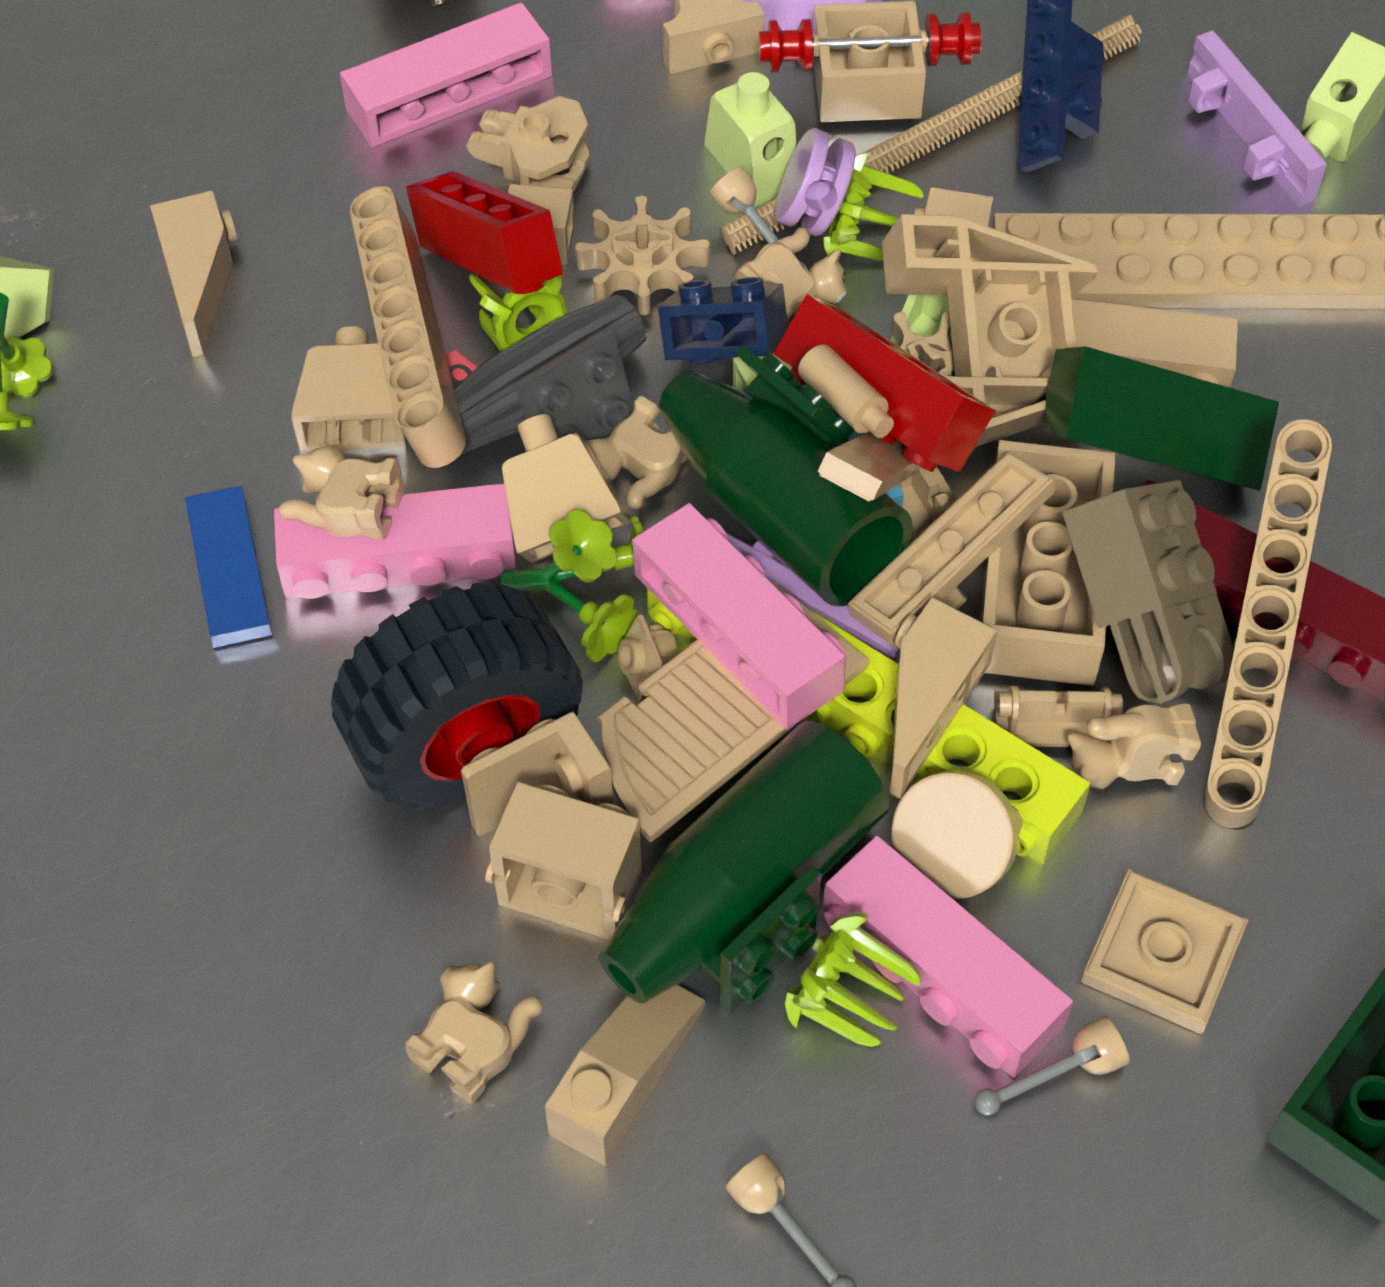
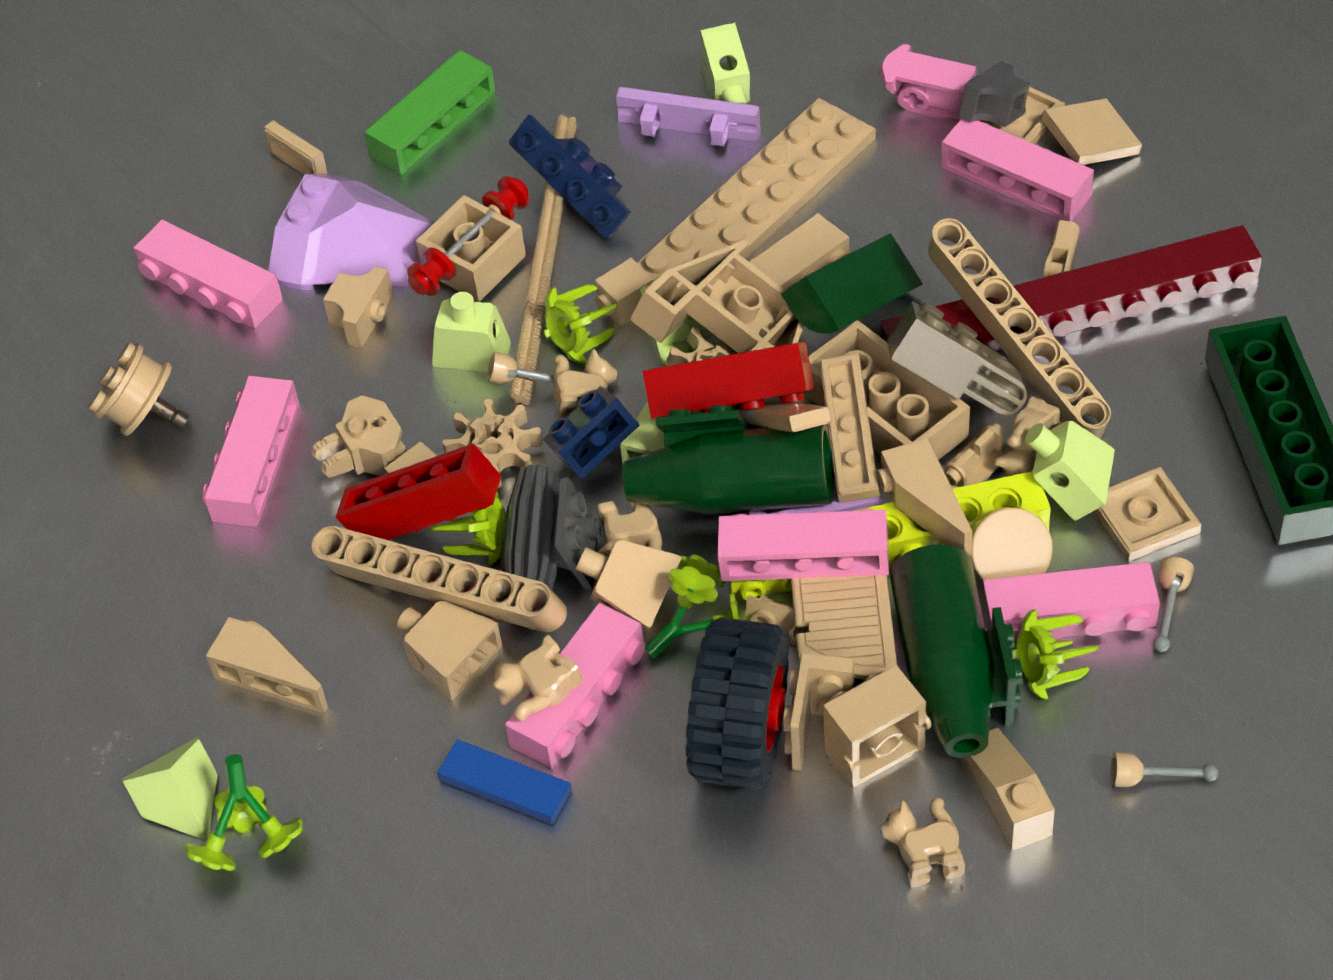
camera: 45 degrees left, 5 degrees down
lavender head [775,128,856,236] -> none
tan cylinder [798,345,894,438] -> none
none -> yellowish green torso [1025,421,1115,521]

